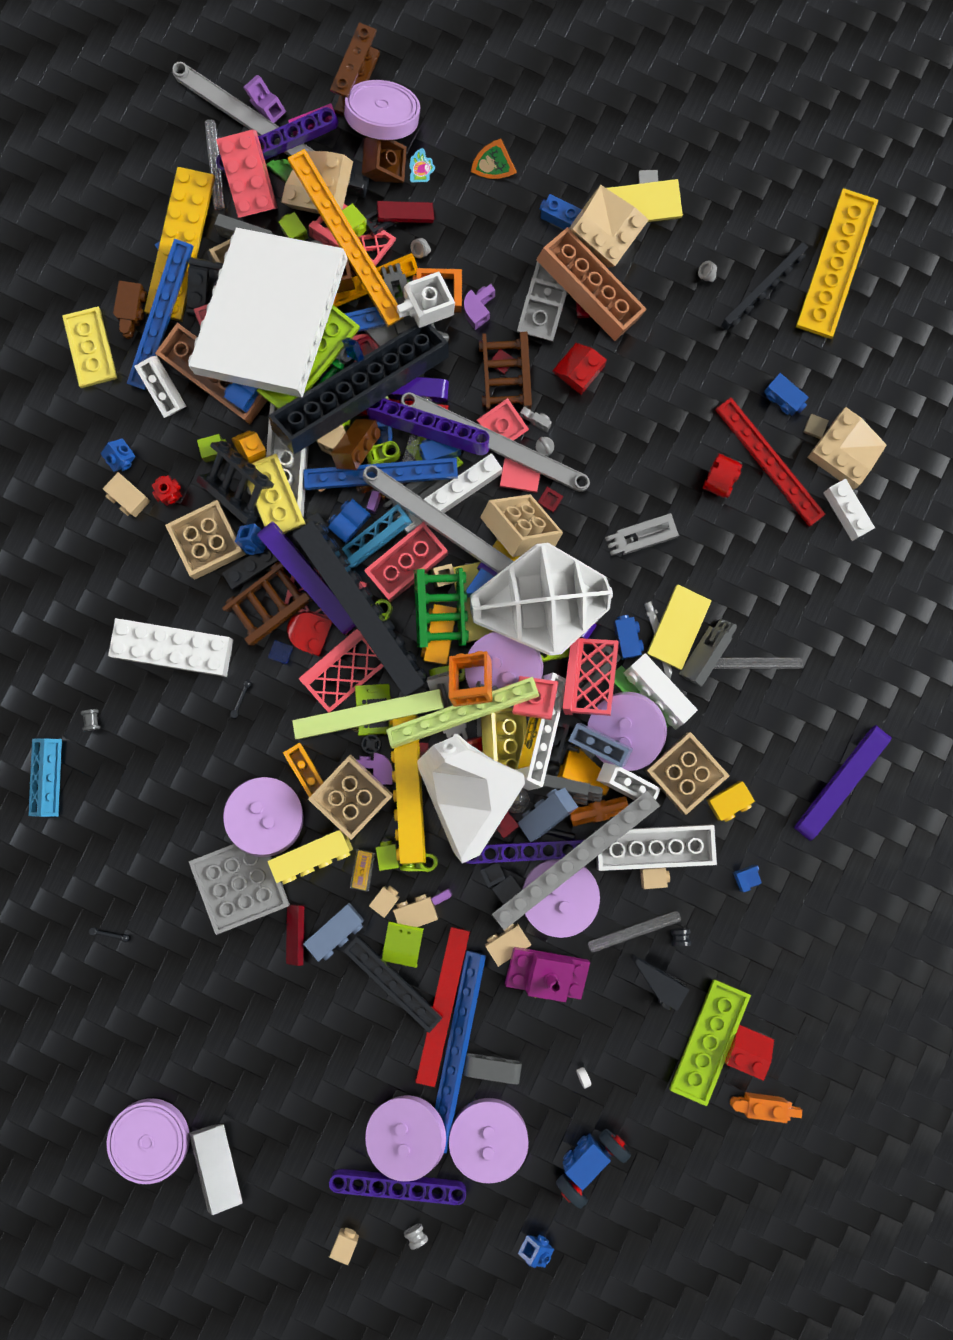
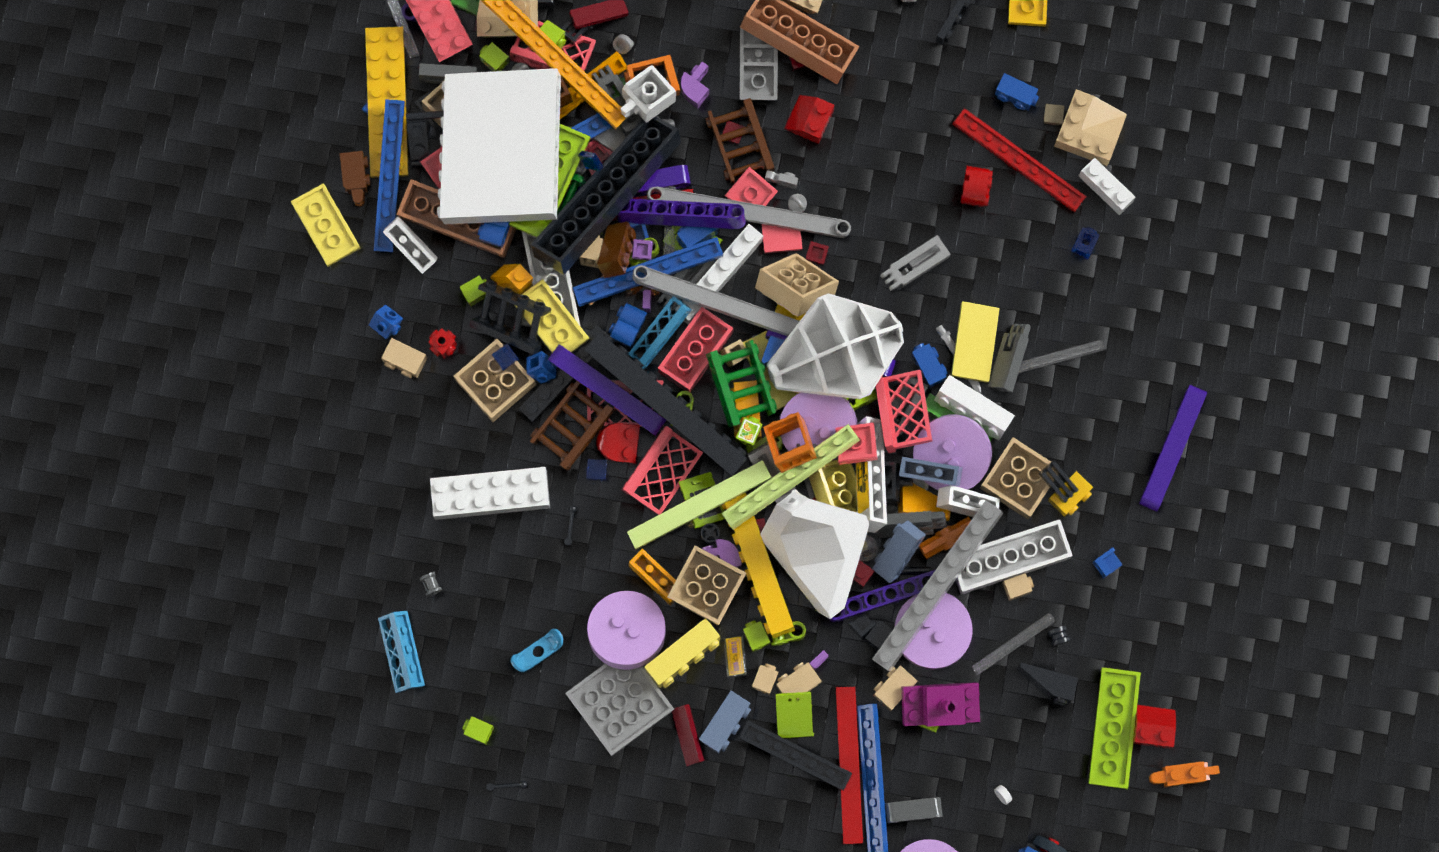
camera: 15 degrees left, 5 degrees down
none -> lime brick [462,716,494,745]
none -> clear blue tile [492,344,519,371]
none -> dark azure piece [510,629,563,672]
none -> medium lavender tile [632,239,653,261]
none -> lime brick [735,416,762,448]
none -> black tile [1039,461,1079,503]
none -> clear blue brick [1071,227,1100,259]

